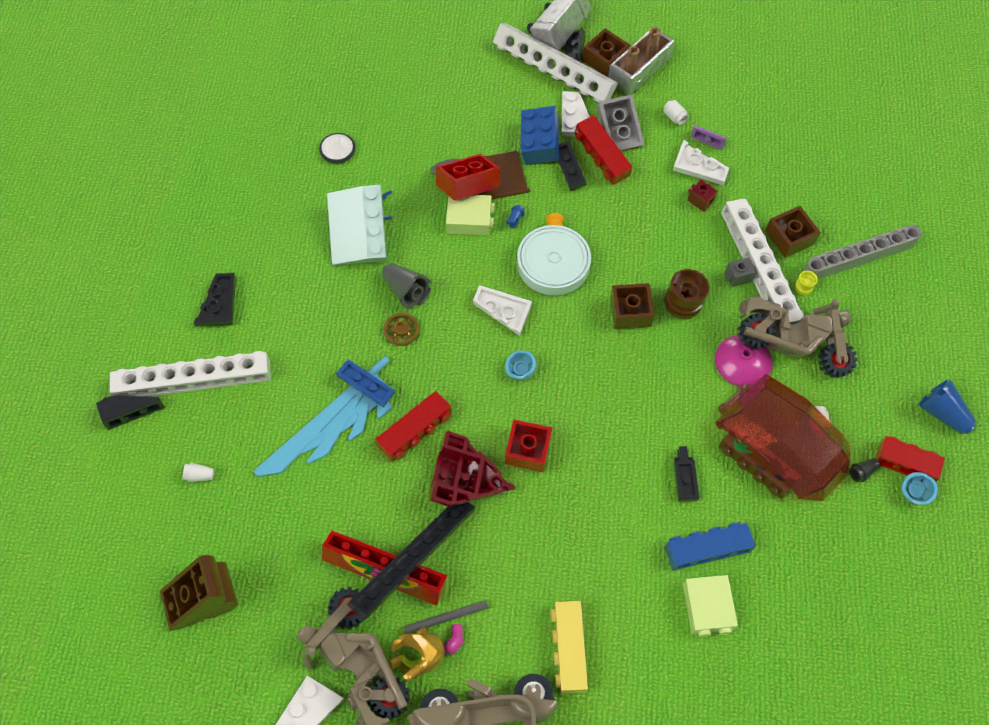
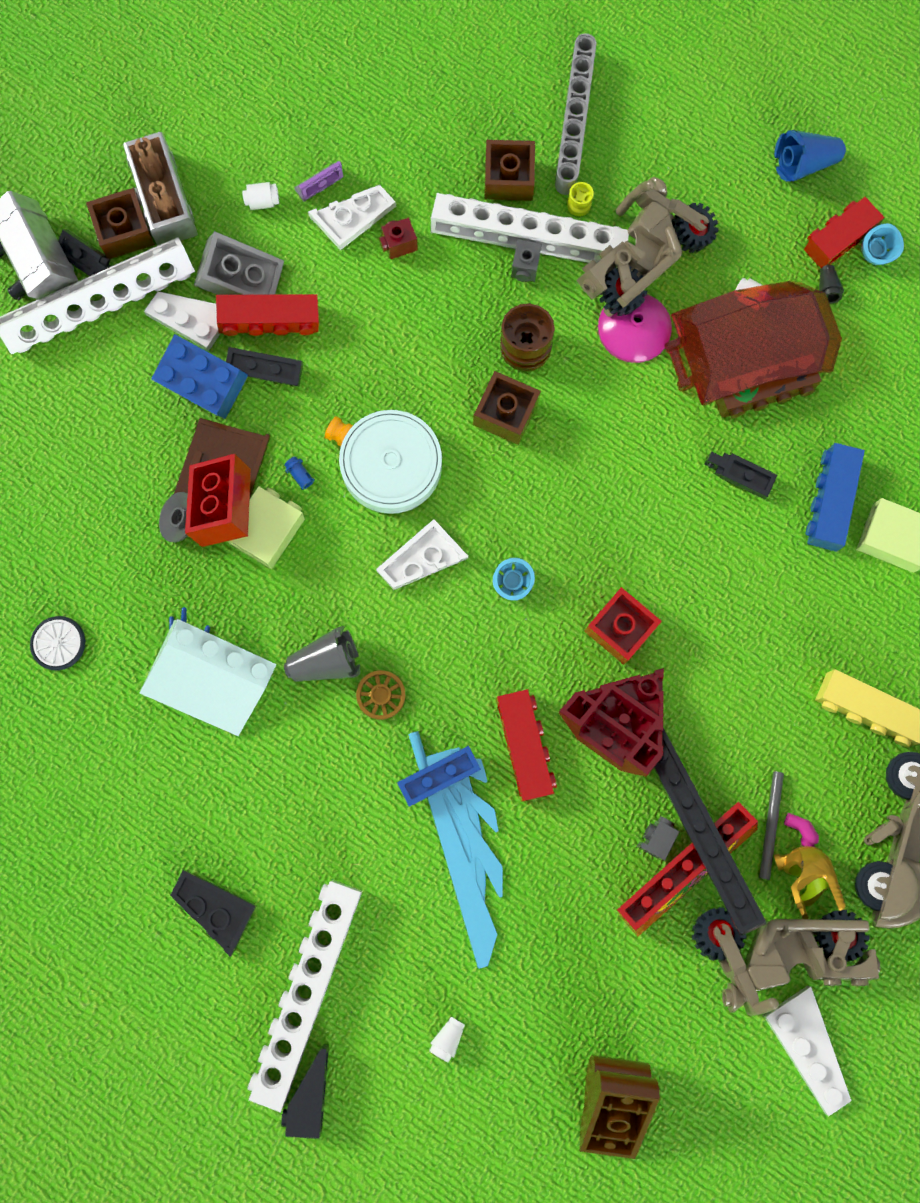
camera: 65 degrees left, 15 degrees up
none -> dark grey brick [637,816,680,861]

